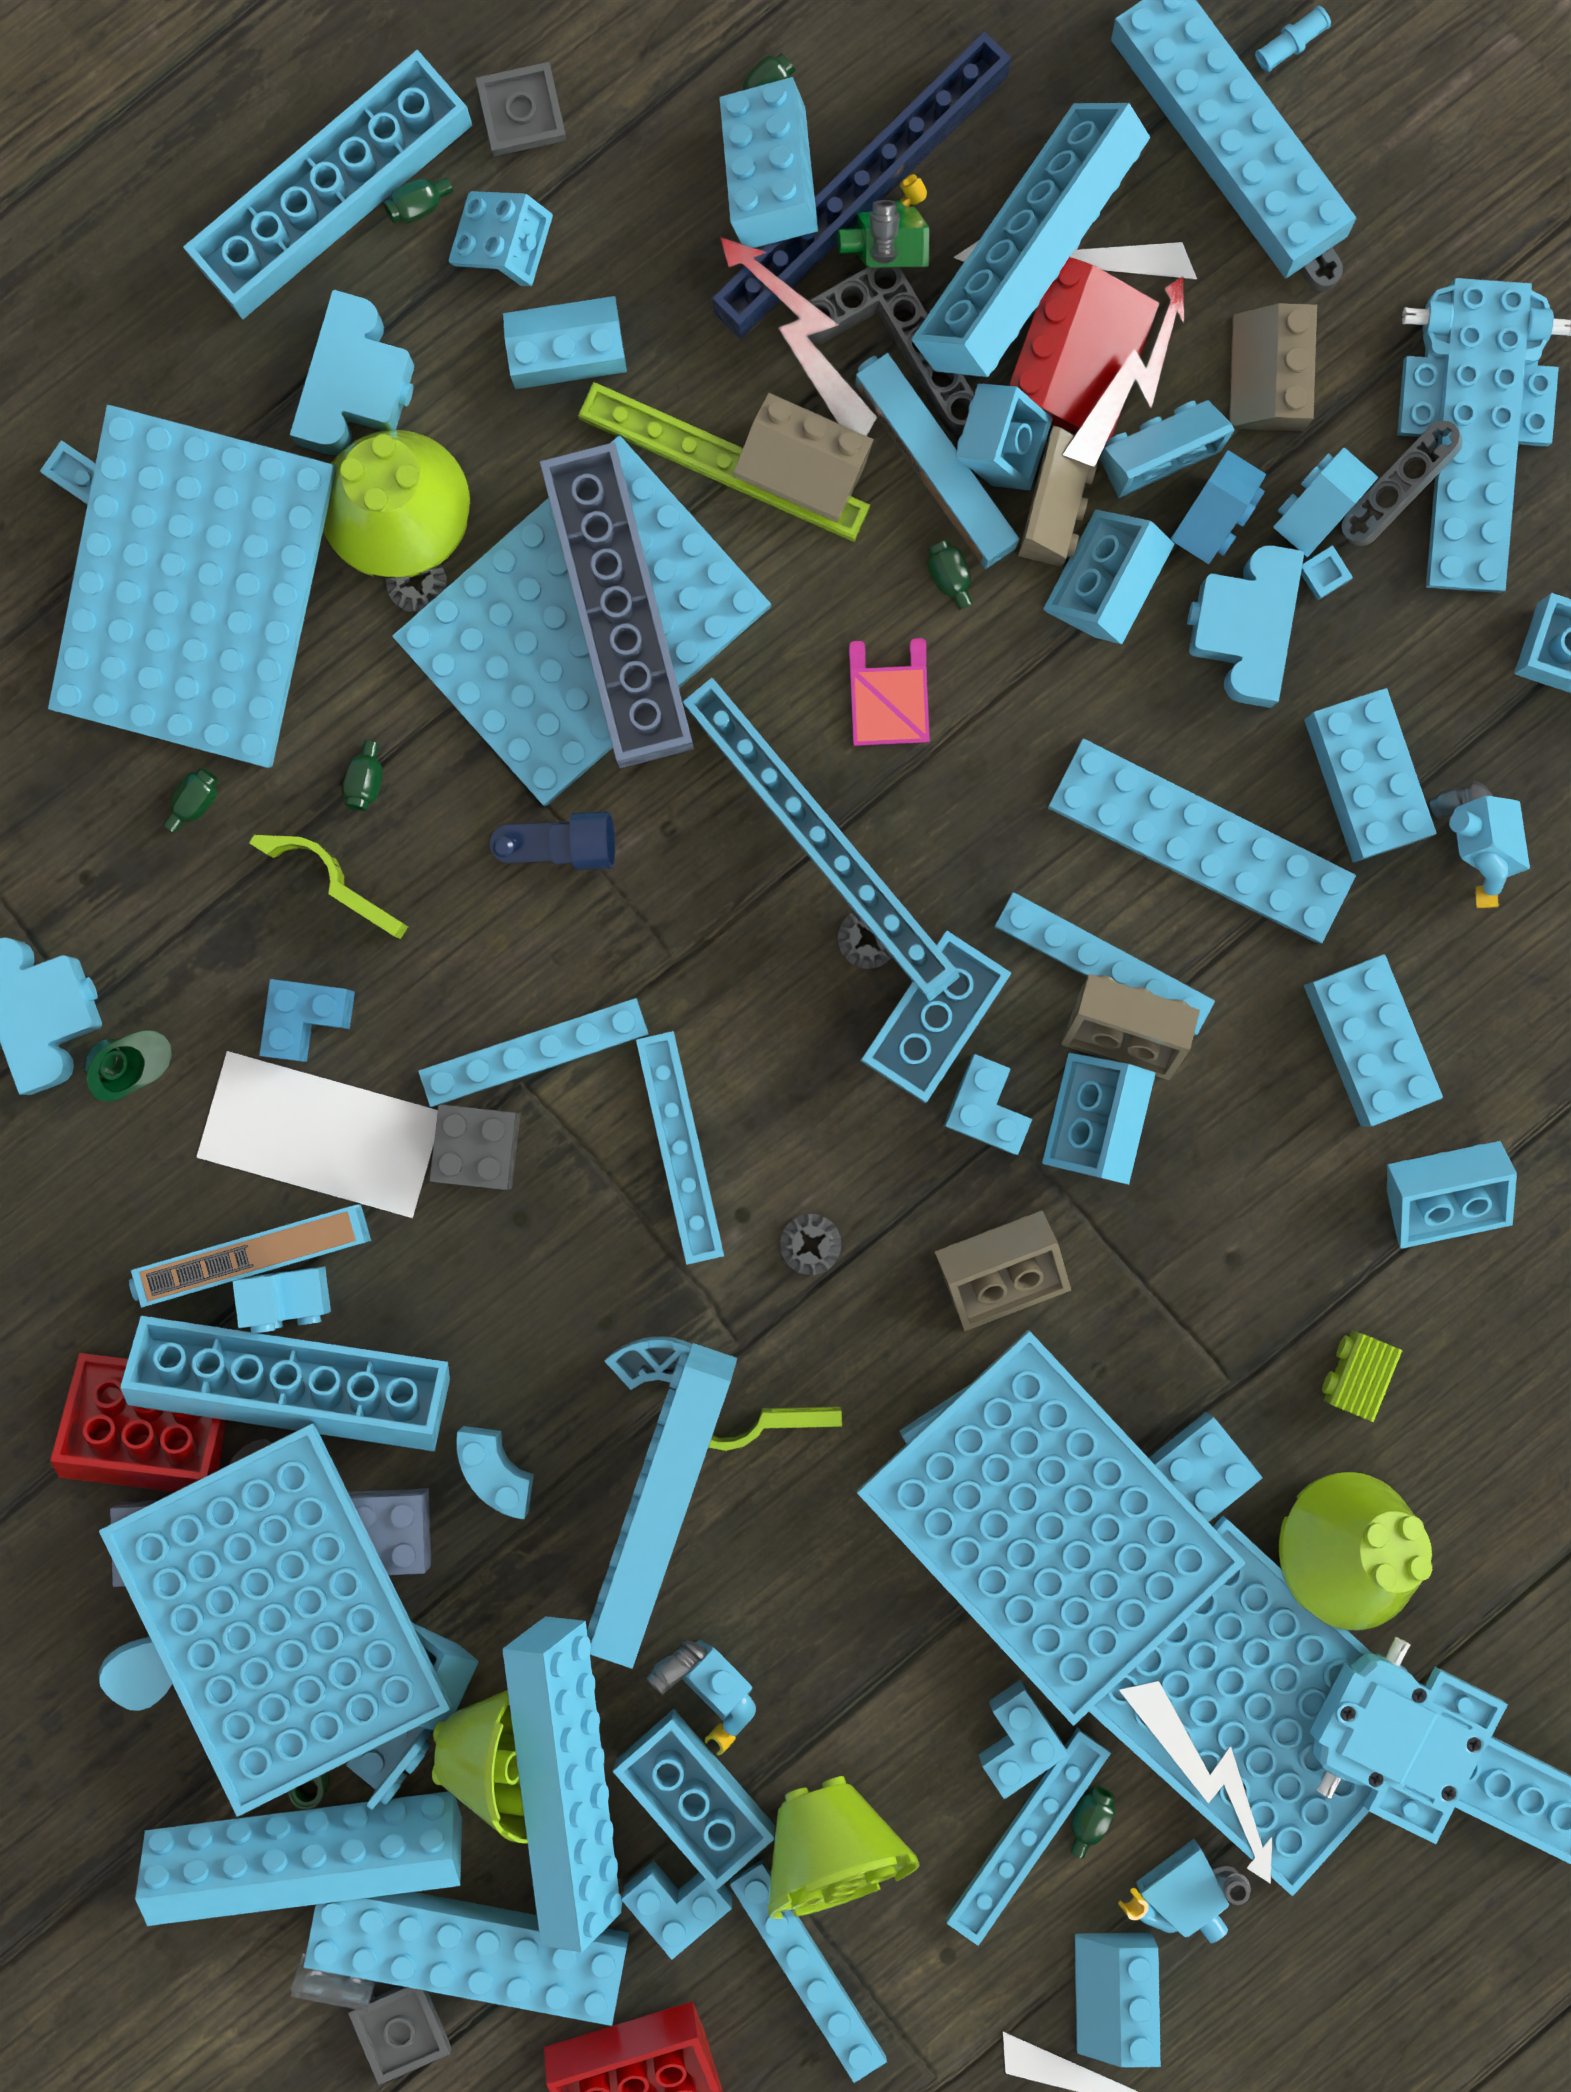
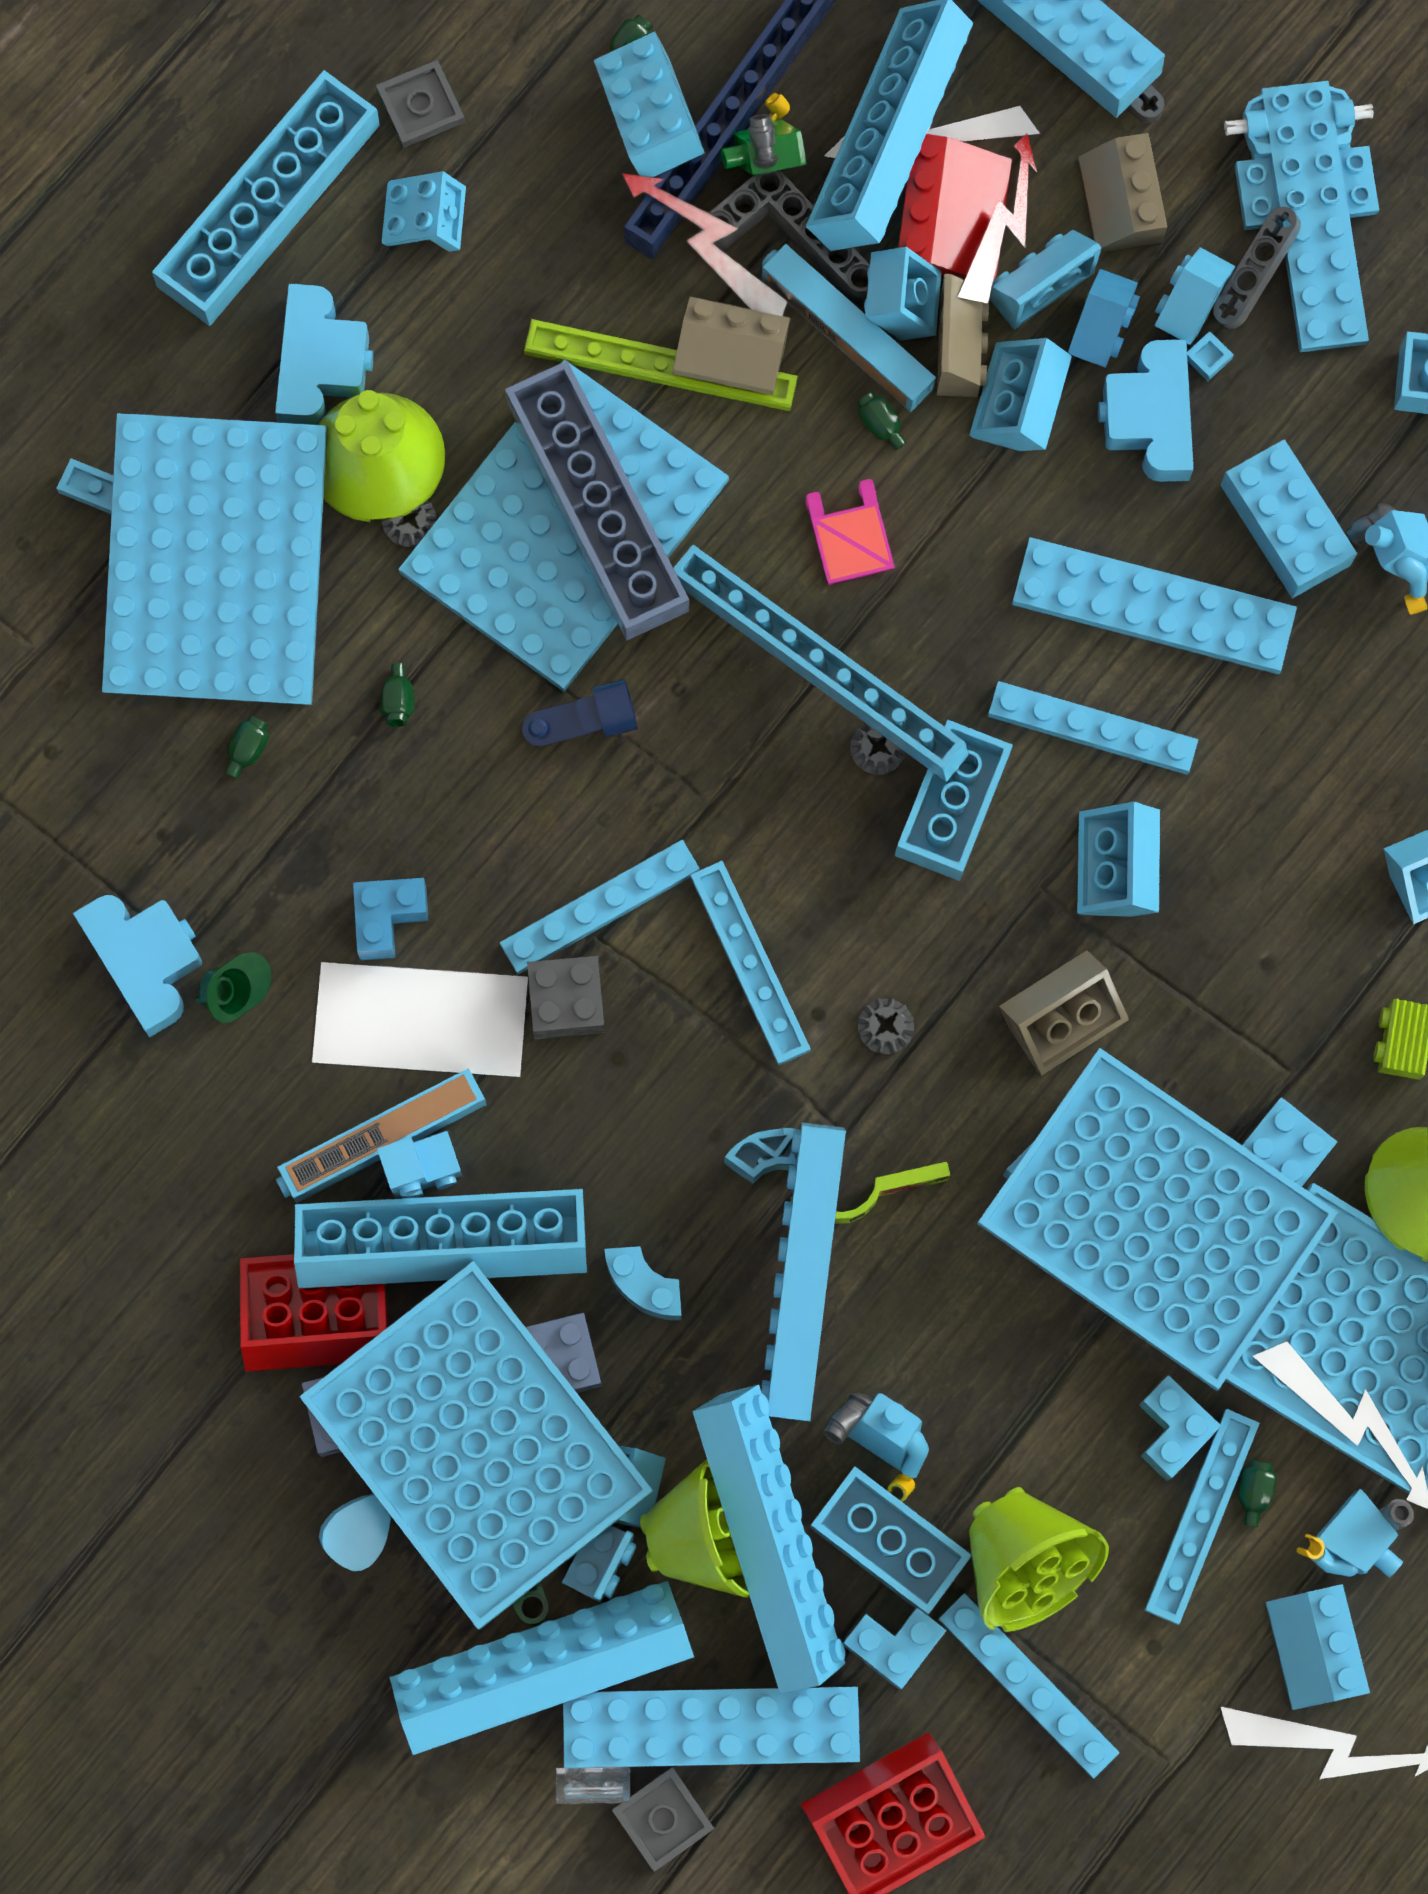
camera: 15 degrees left, 10 degrees down
lime piece [249,835,409,939] -> none
dark green plant [383,178,453,224] -> none
medium azure slope [503,296,627,389] -> none
medium azure brick [943,1054,1032,1155] -> none
dark tan slope [1061,974,1200,1080] -> none
medium azure brick [1304,954,1443,1127] -> none

